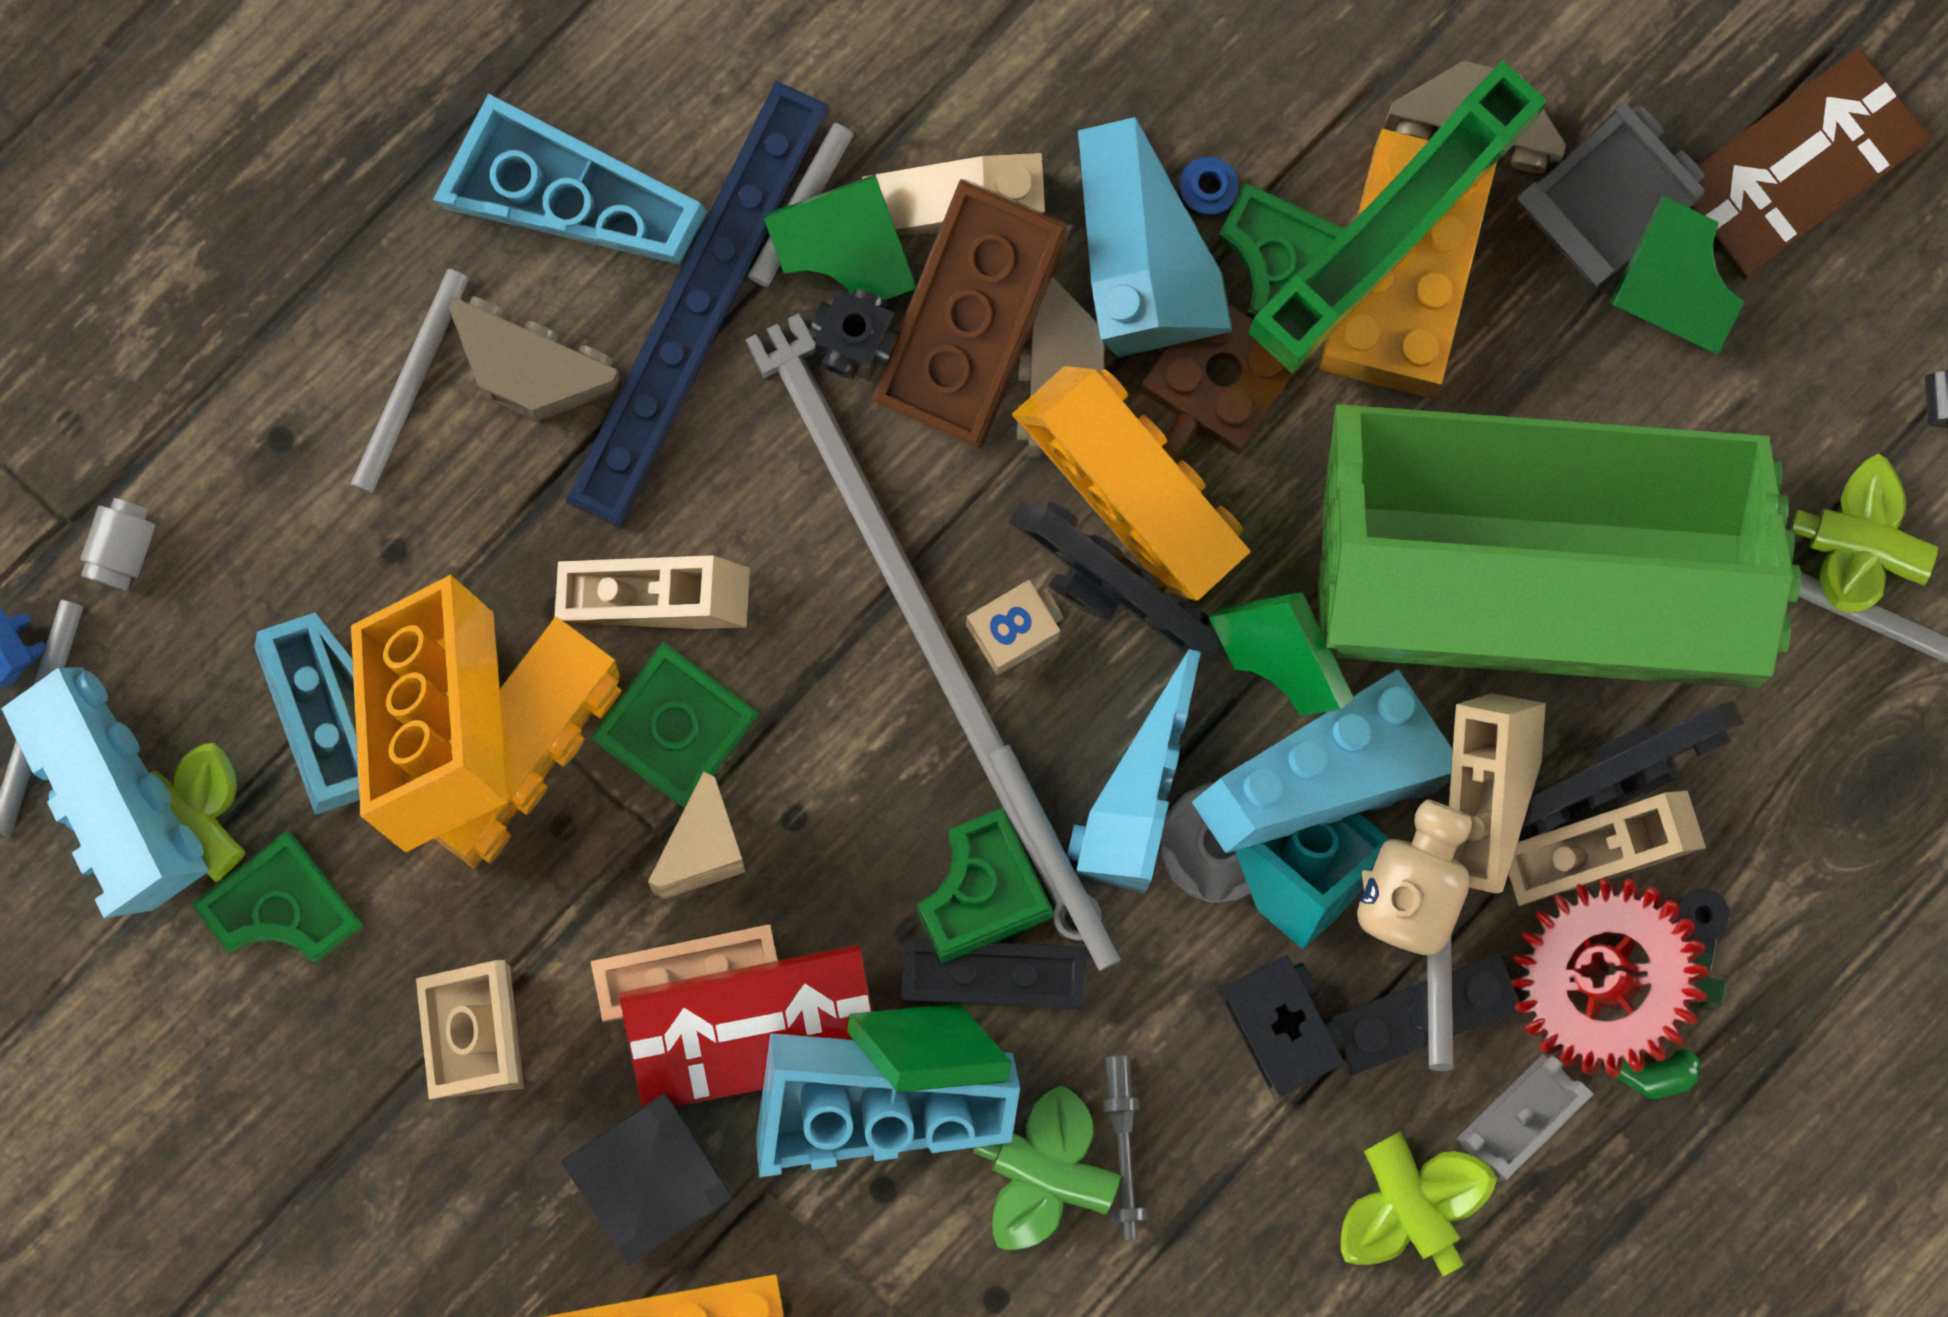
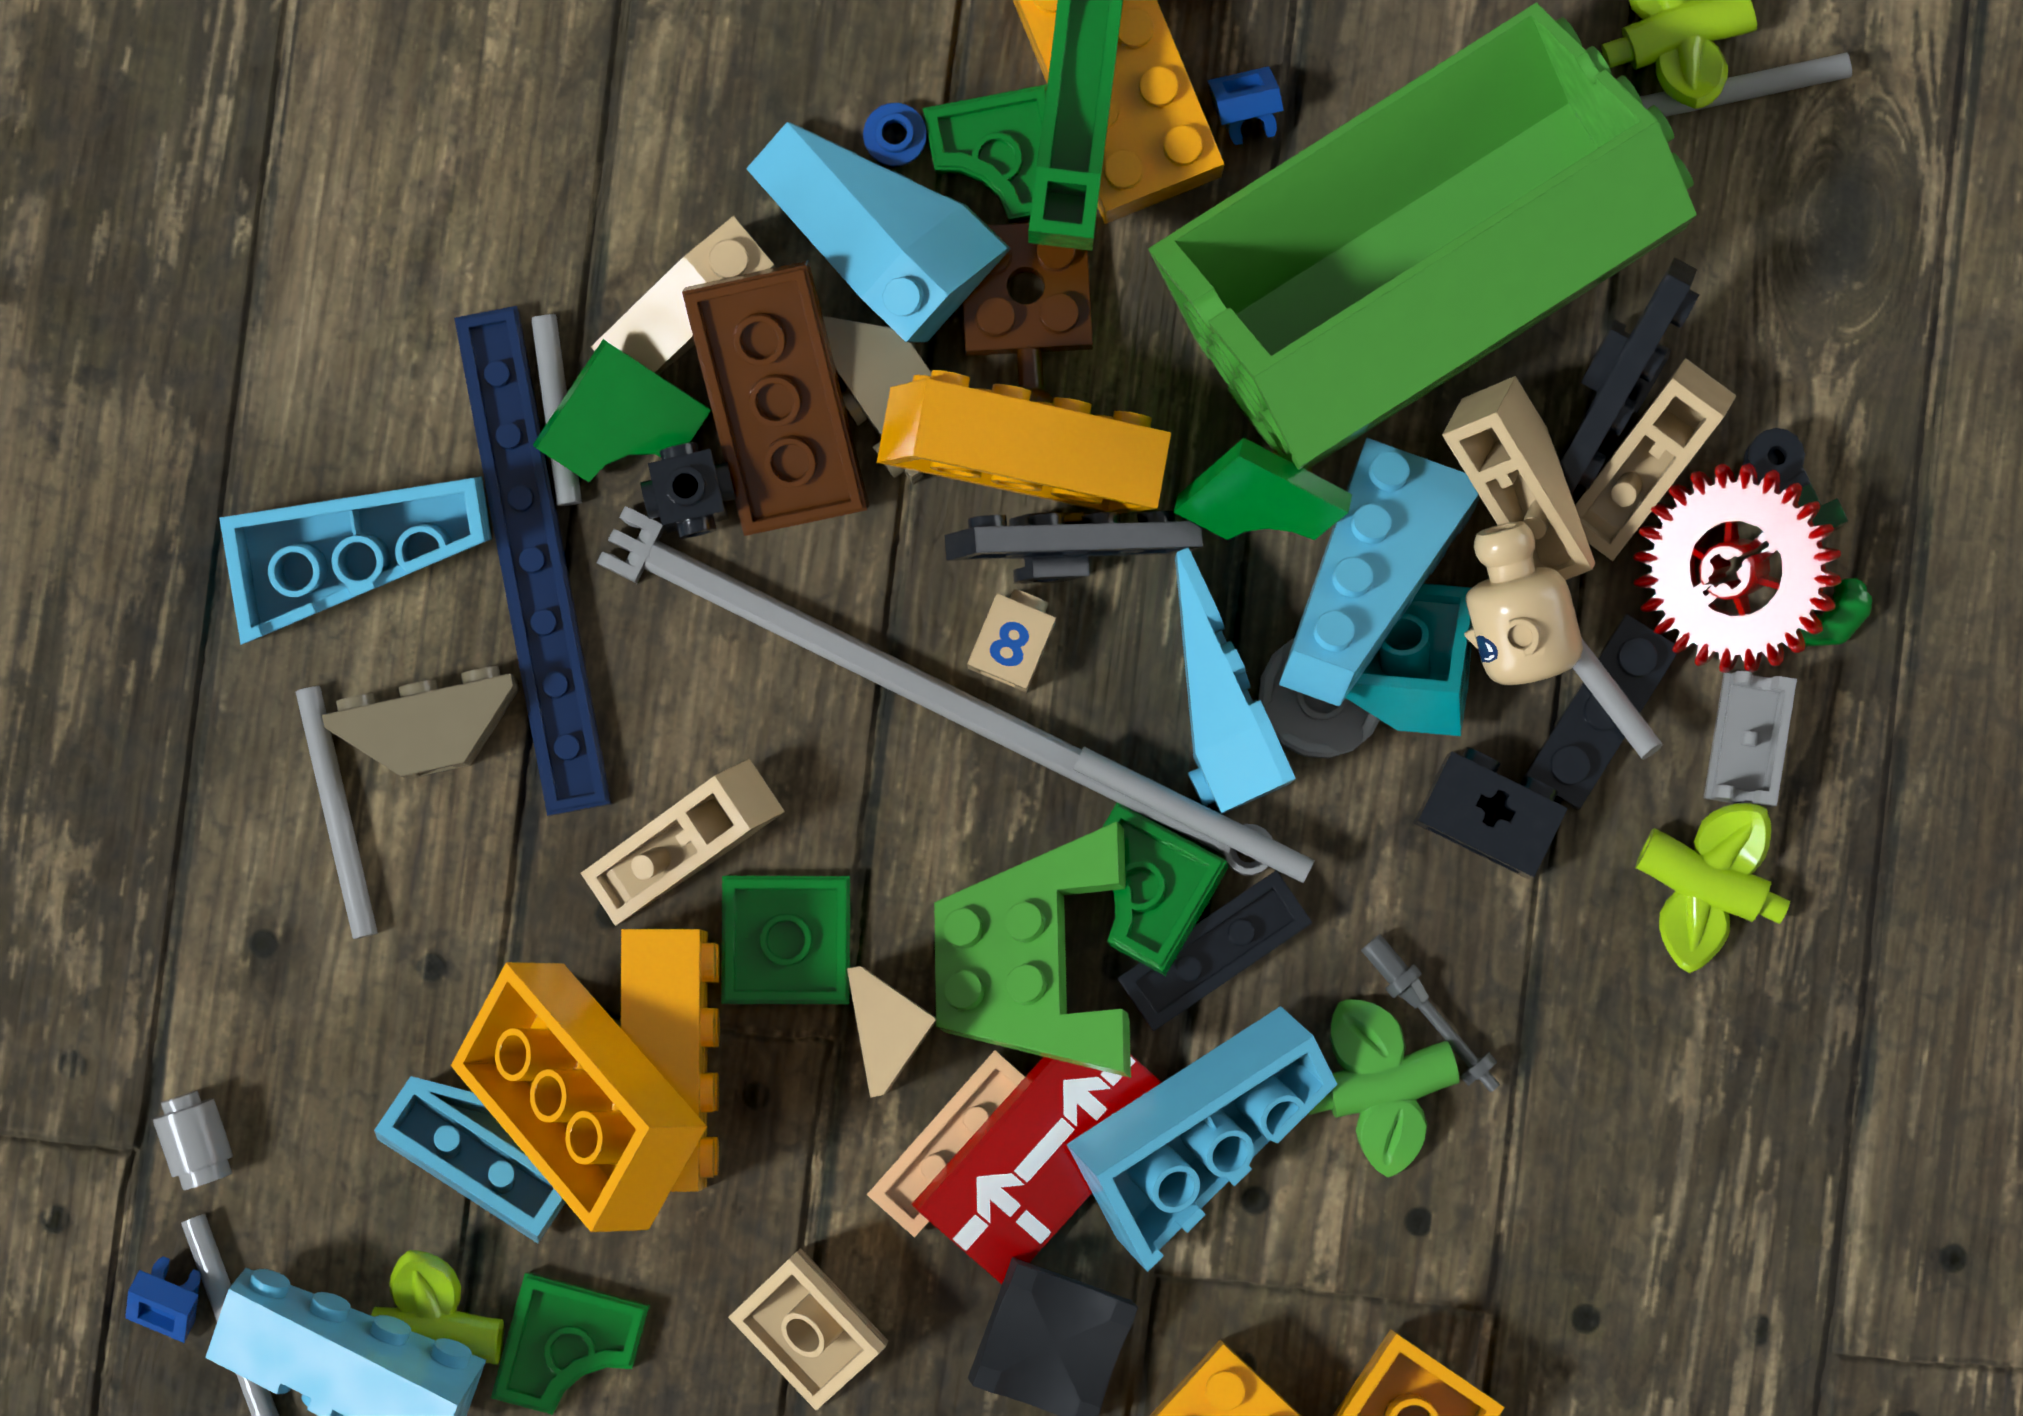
camera: 25 degrees left, 5 degrees up
green tile [847,1004,1011,1093] -> none
none -> bright green wing [934,822,1131,1078]
none -> blue tile [1208,66,1284,145]

